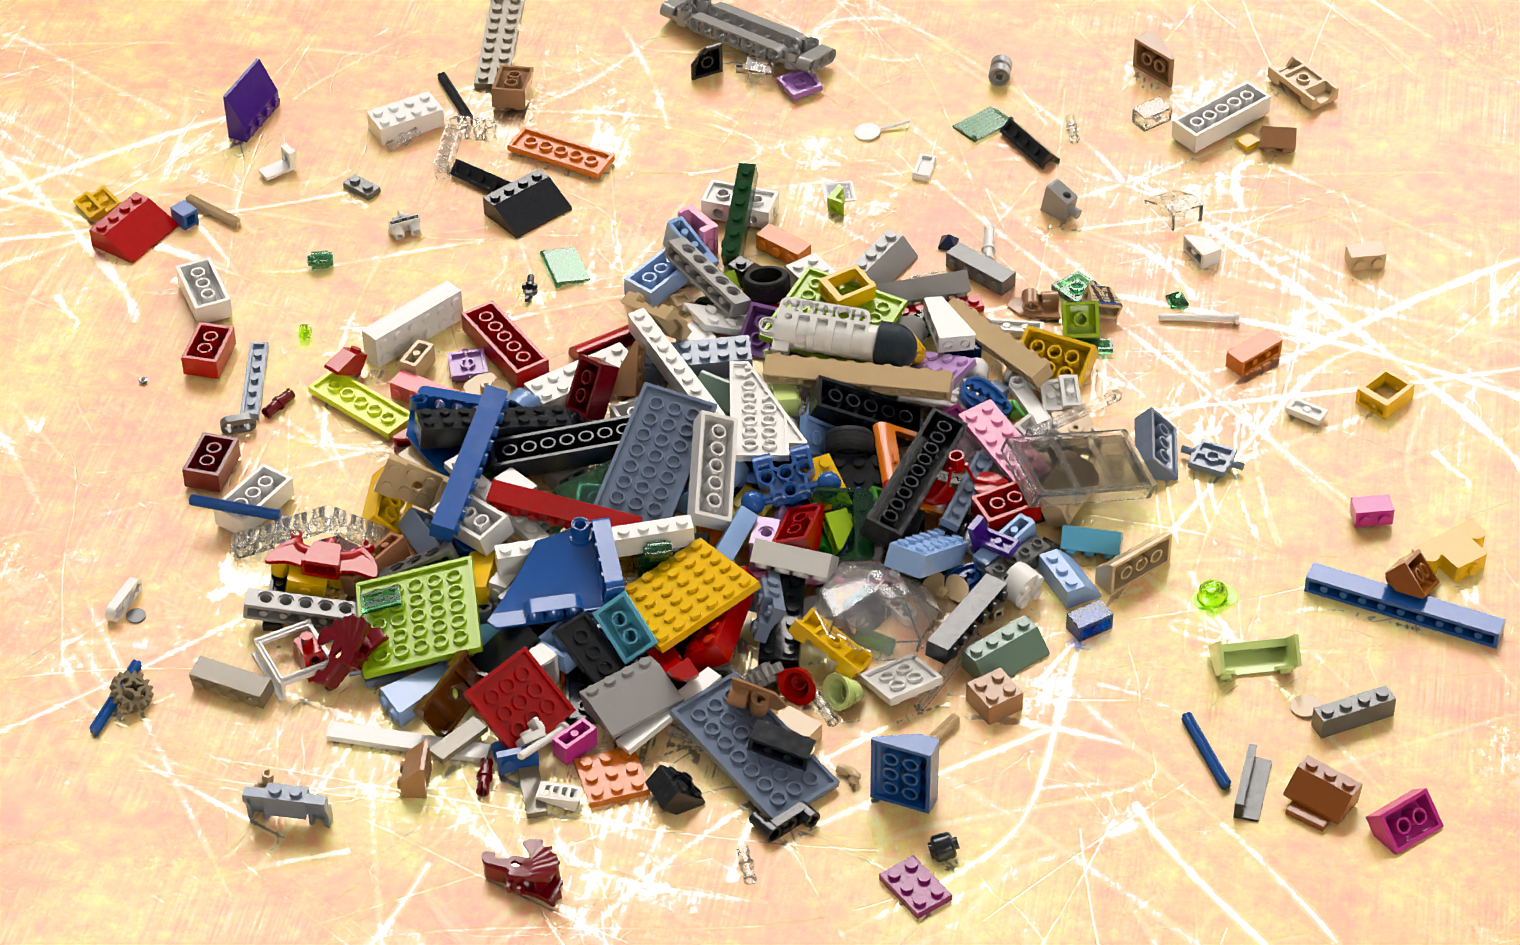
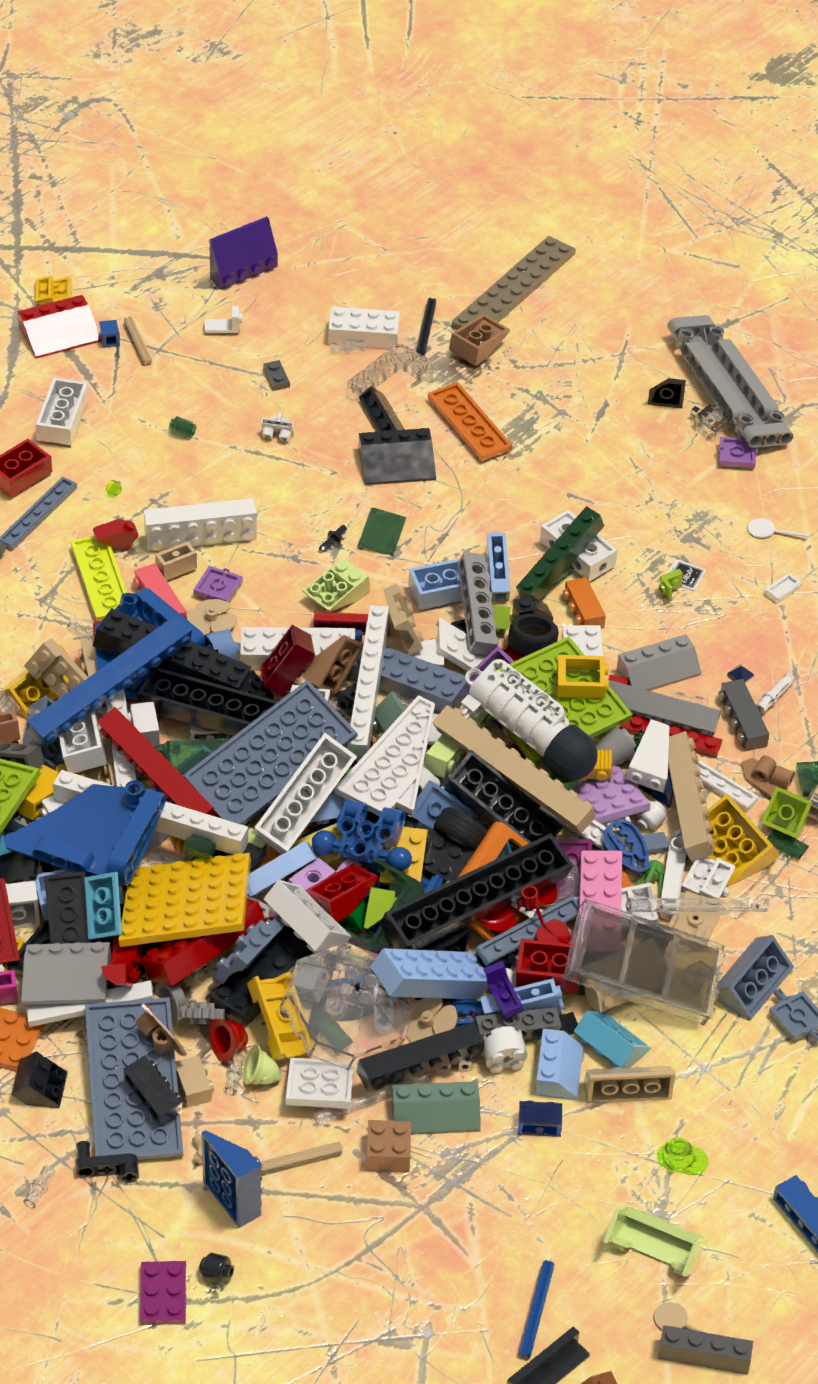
camera: 30 degrees right, 5 degrees up
dark red pin [262,388,295,418] -> none
red brick [461,300,550,389] -> none
tan plate [669,291,694,311] -> none
bright pink panel [678,205,718,255] -> none
none -> yellowish green slope [303,557,371,612]

